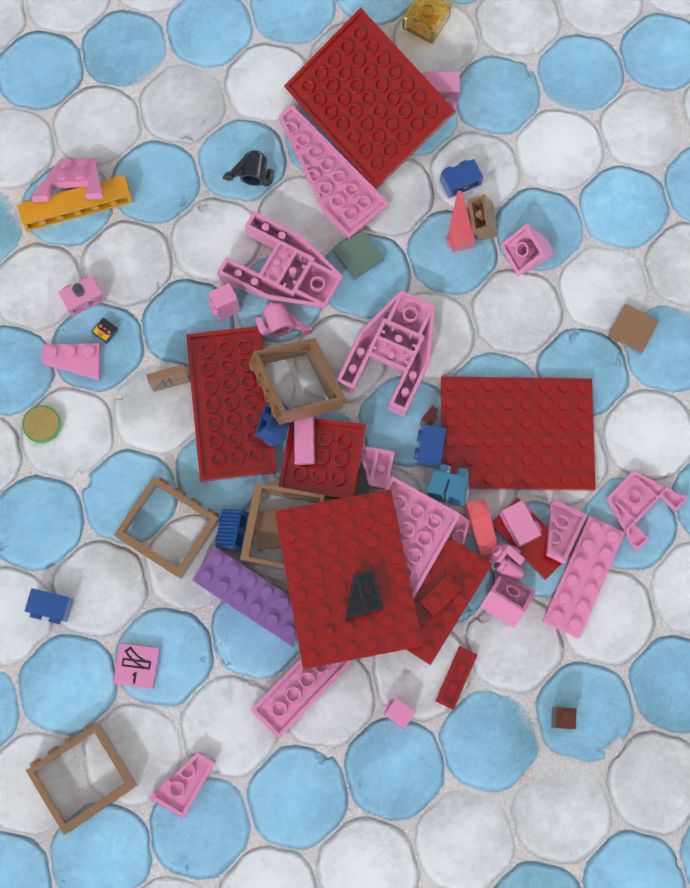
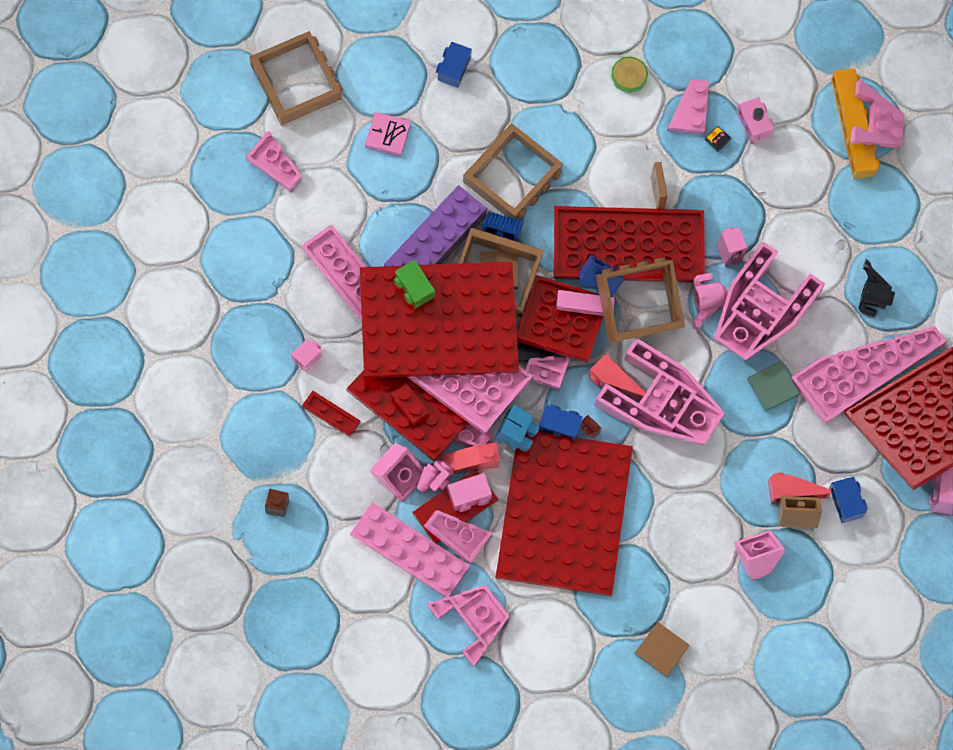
camera: 95 degrees right, 5 degrees down
black wing [345,570,384,620] -> none
none -> bright green brick [394,260,435,309]
none -> coral slope [589,355,646,401]

